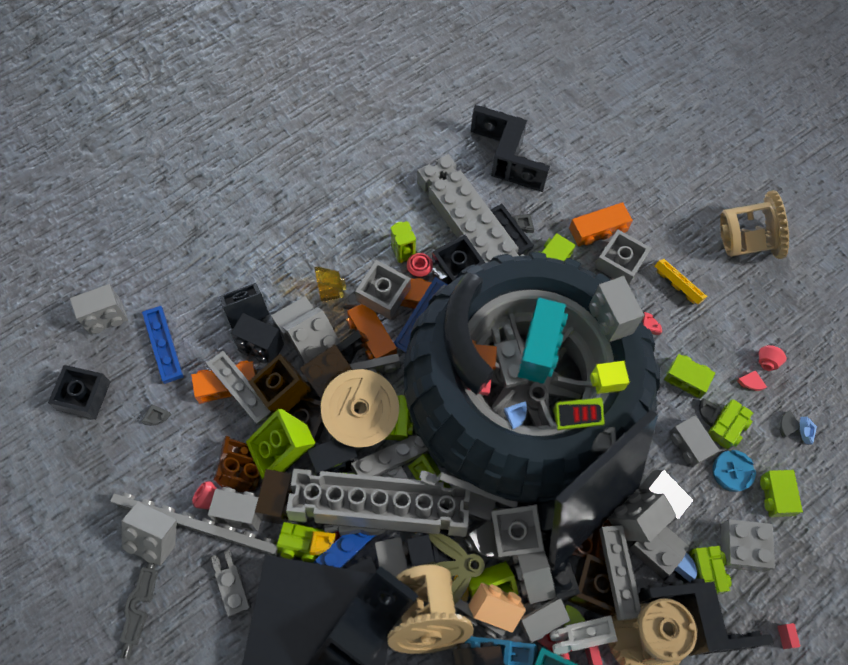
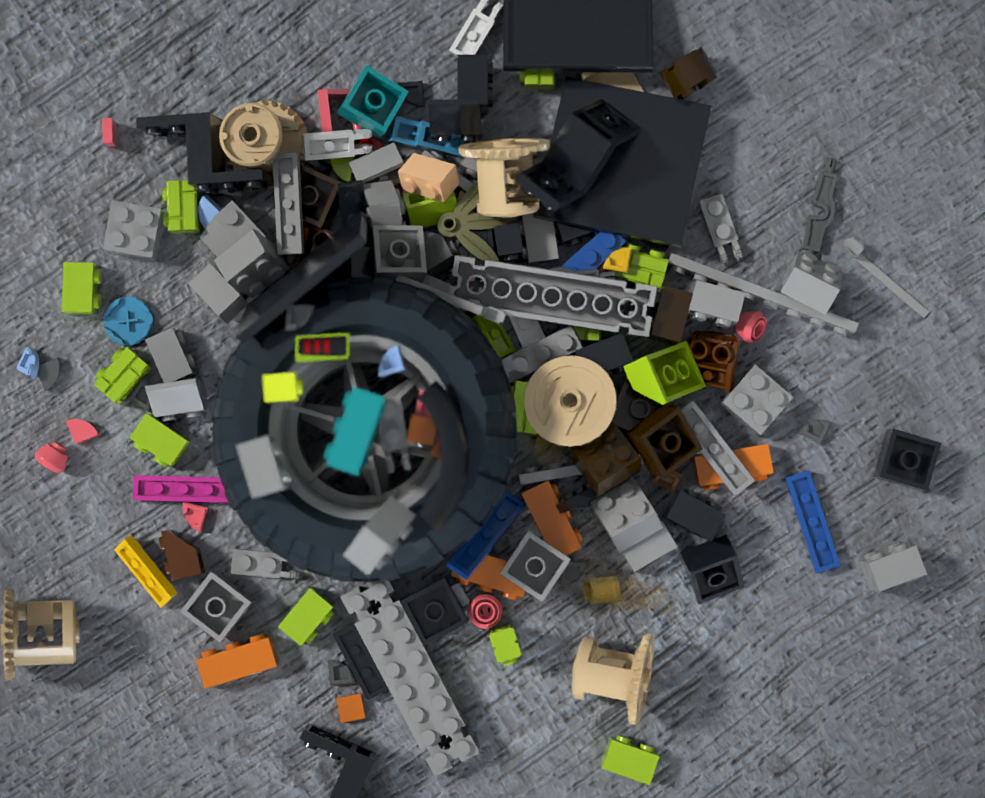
camera: 175 degrees left, 20 degrees up
none -> dark pink plate [133,475,228,503]
none -> light grey slope [145,378,208,422]
none -> reddish brown slope [159,530,205,580]
none -> orange tile [336,693,366,723]
none -> light grey brick [343,496,416,575]
none -> tan piece [572,634,655,726]
none -> lime brick [601,735,660,785]
none -> light grey brick [719,365,793,436]
none -> light grey piece [843,237,929,318]

